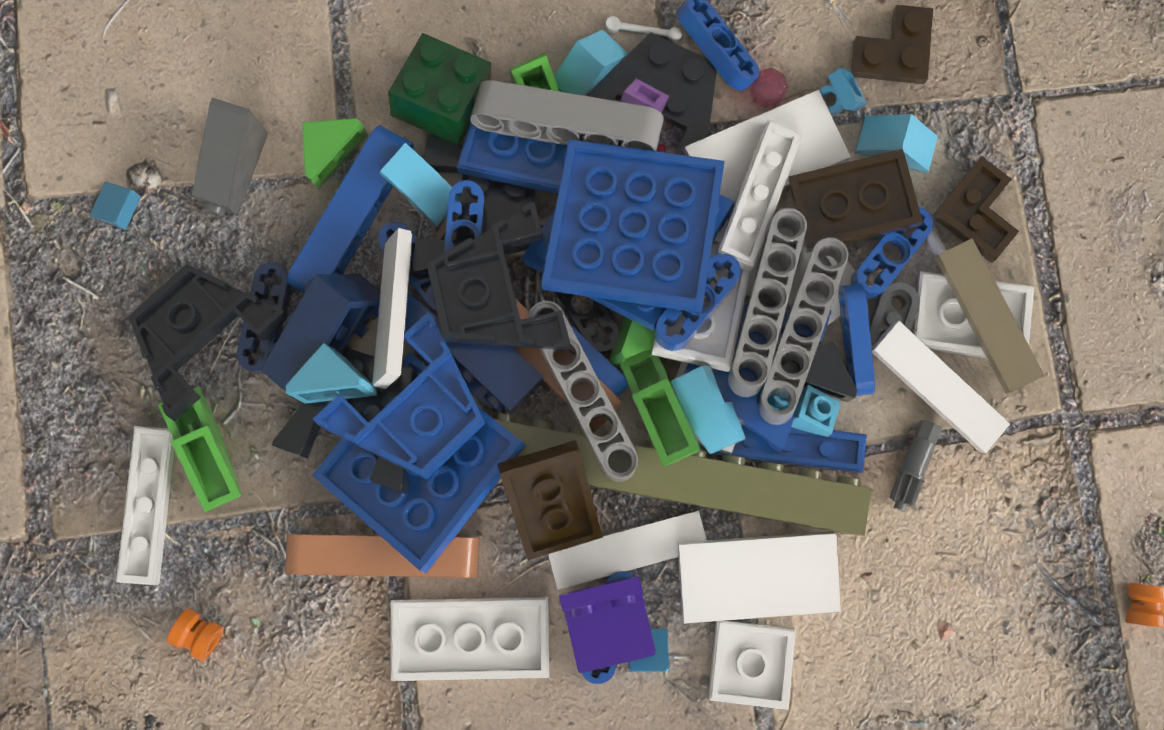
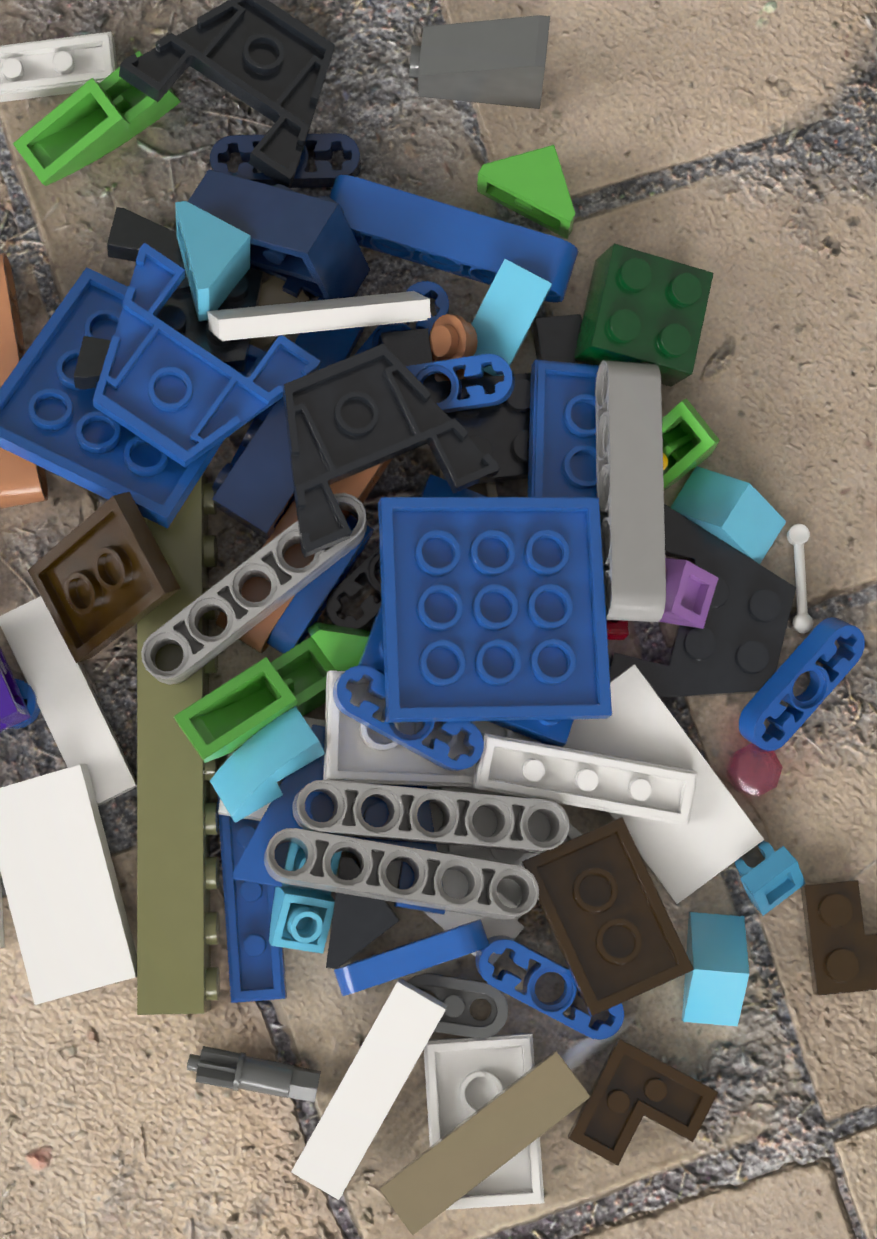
camera: 80 degrees right, 0 degrees up
none -> nougat plate [429,314,478,362]

